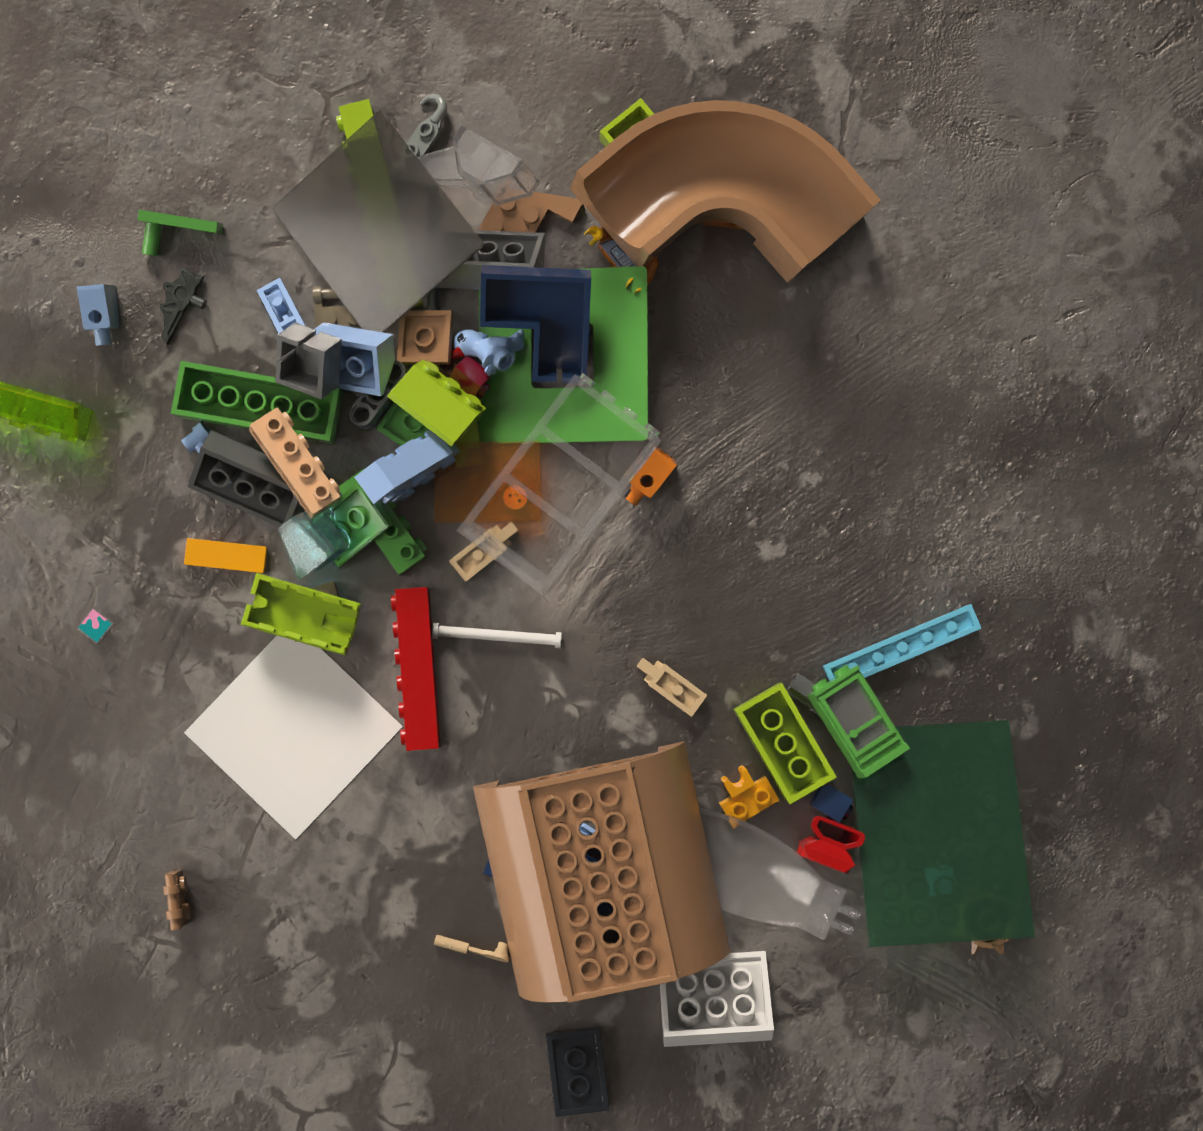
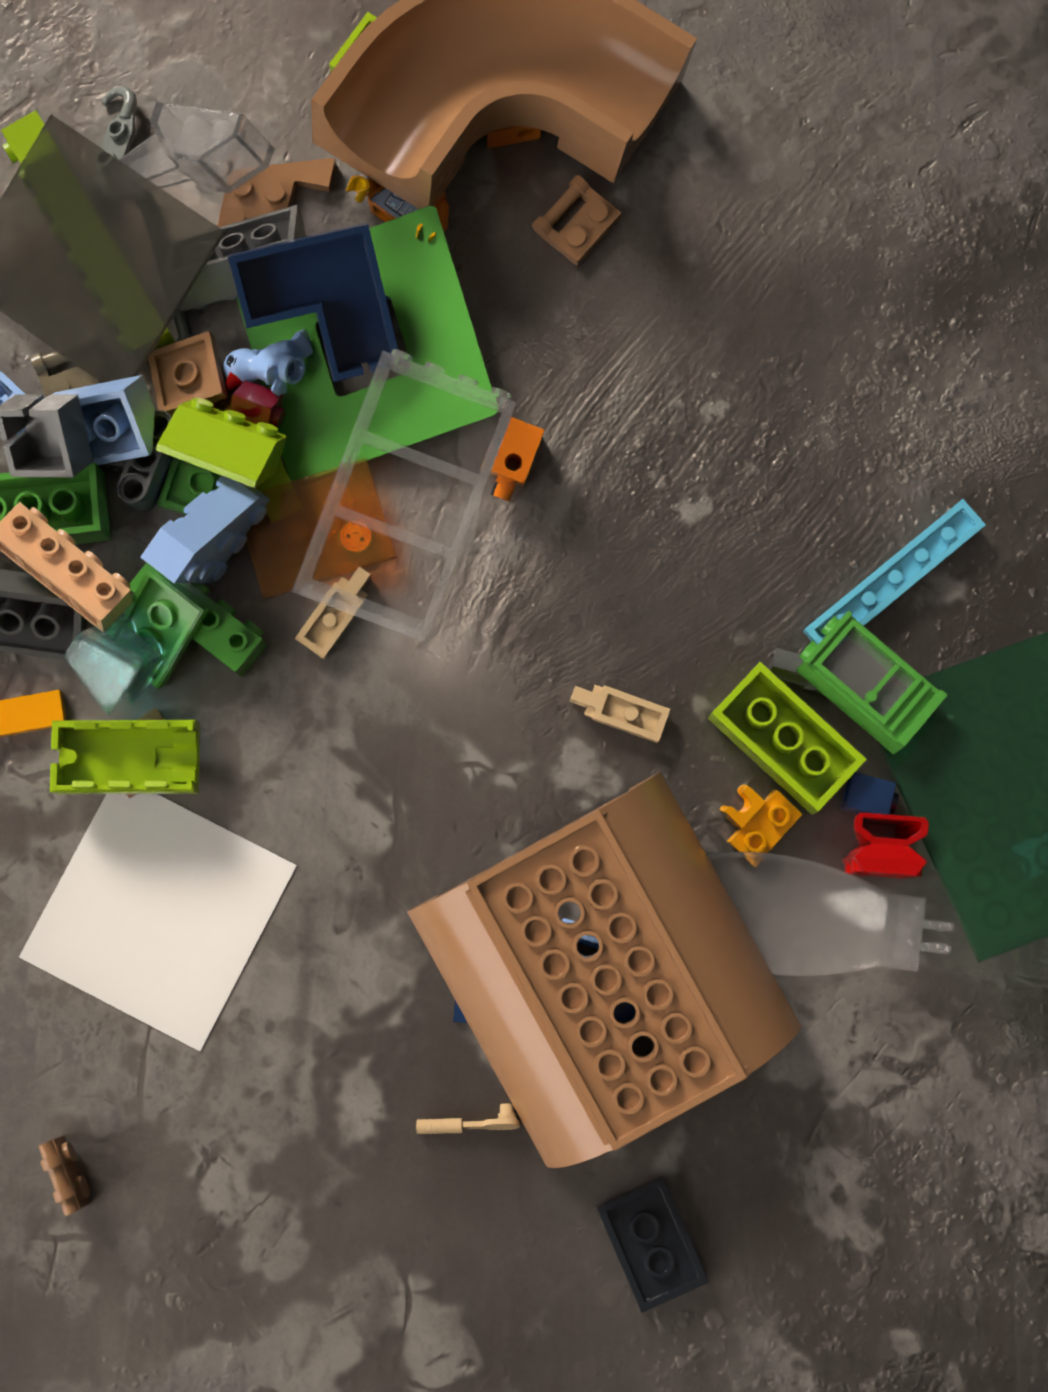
camera: 10 degrees left, 5 degrees down
red brick [391,587,441,751] -> none
white bar [432,623,561,648] -> none
white slope [660,951,774,1047] -> none
none -> medium nougat plate [532,175,621,266]

